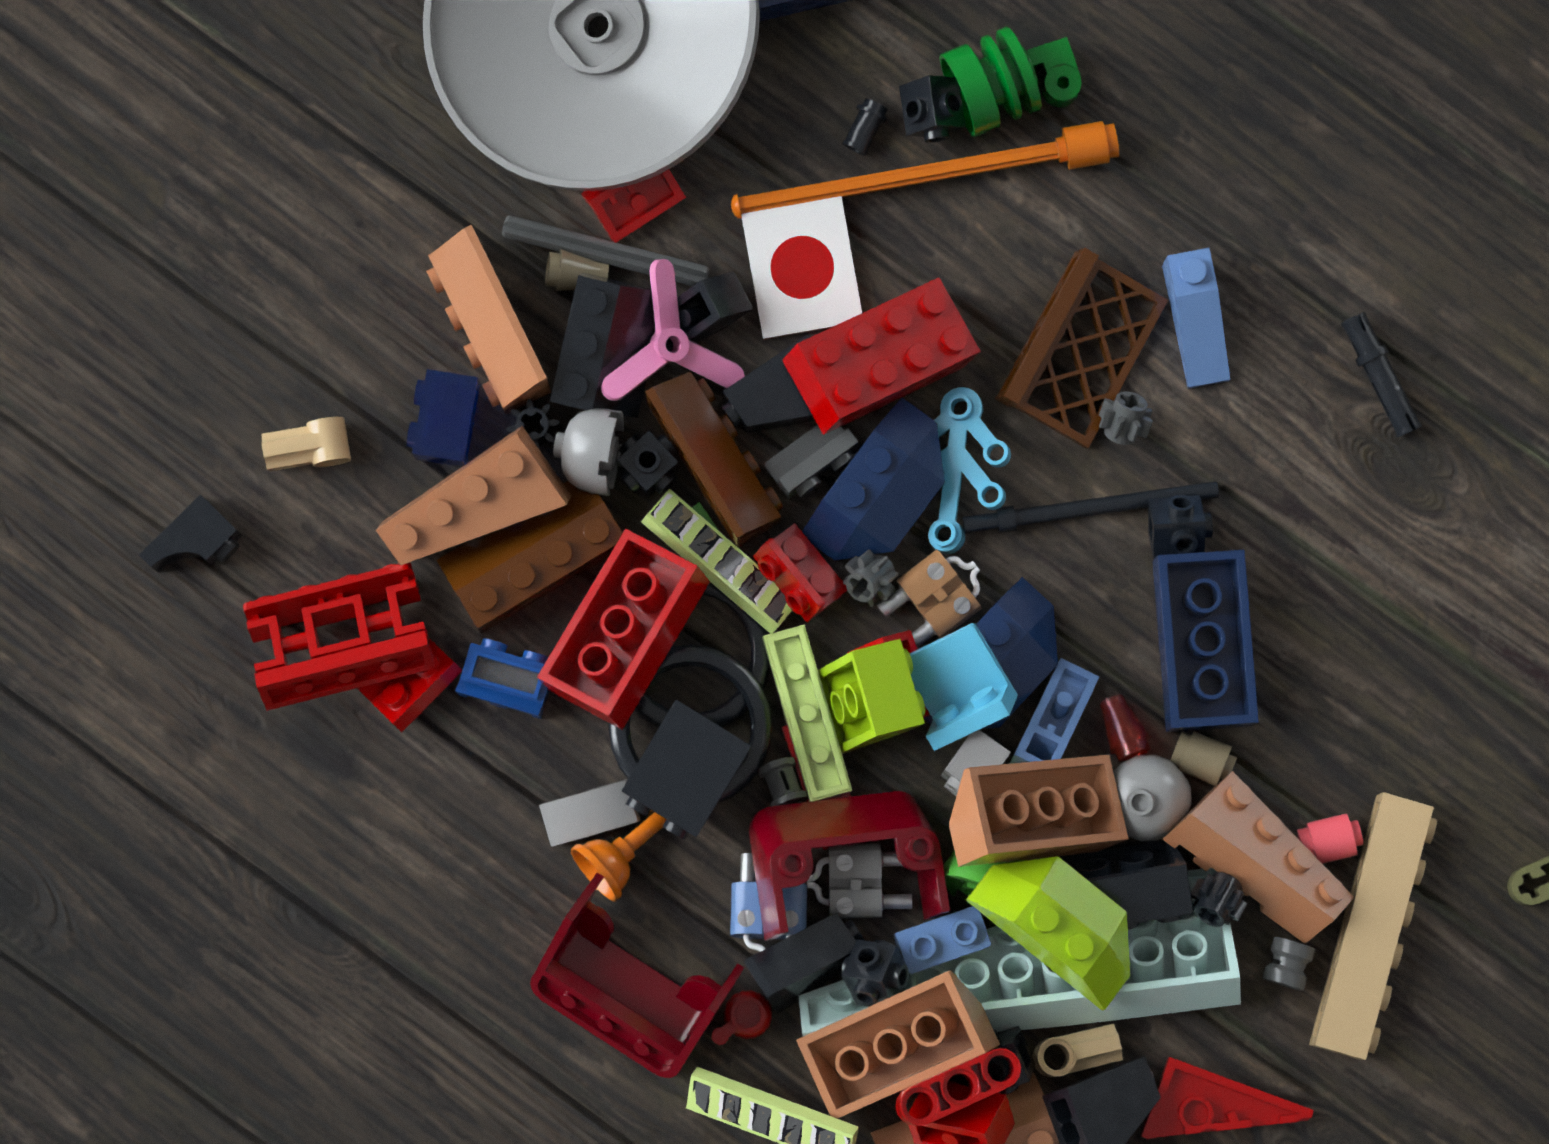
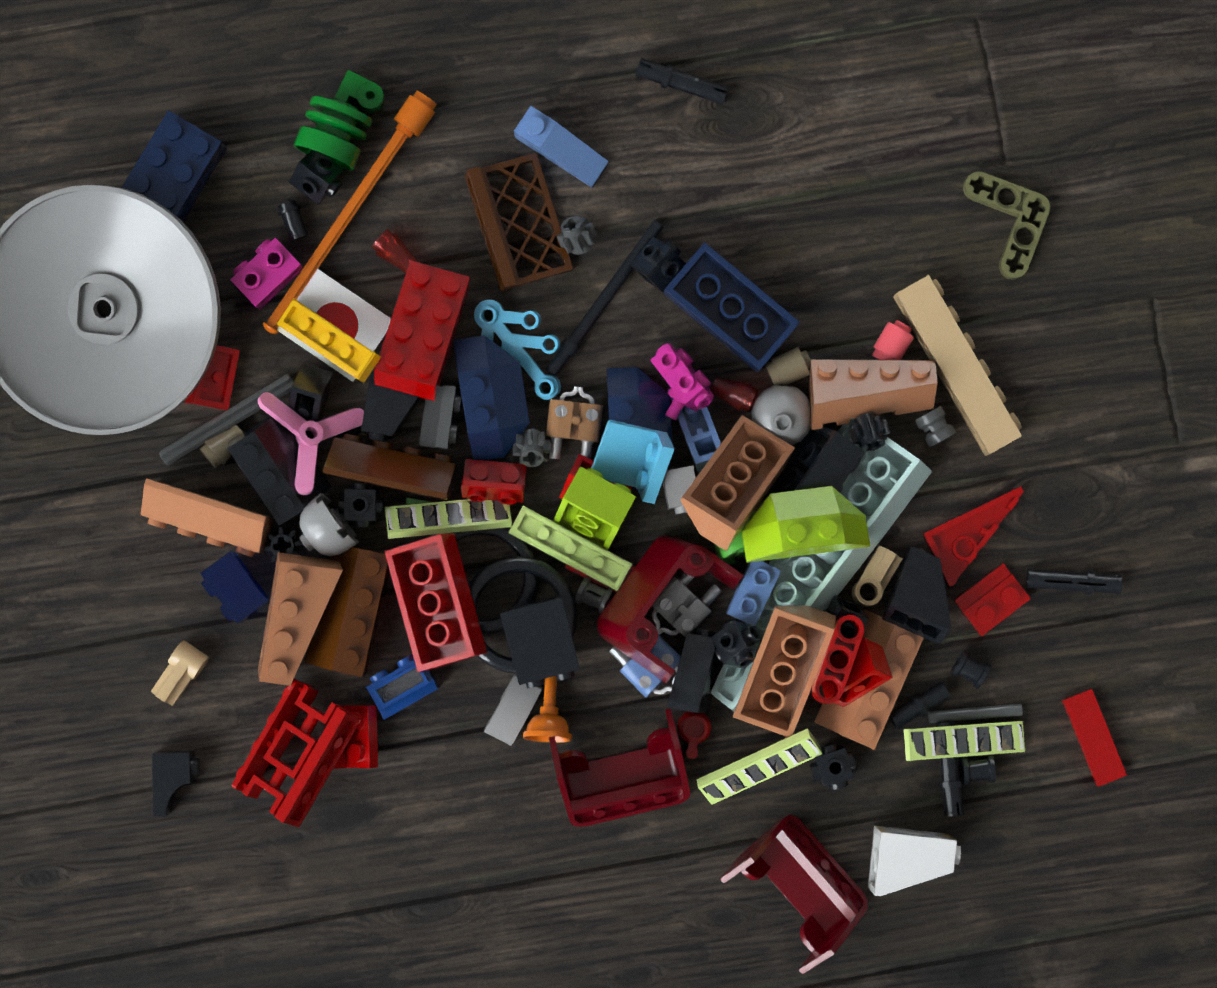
camera: 45 degrees left, 5 degrees up
none -> dark pink brick [230,238,304,310]
none -> yellow tile [277,298,381,383]
none -> clear red cone [371,229,417,273]
none -> dark pink brick [650,343,714,421]

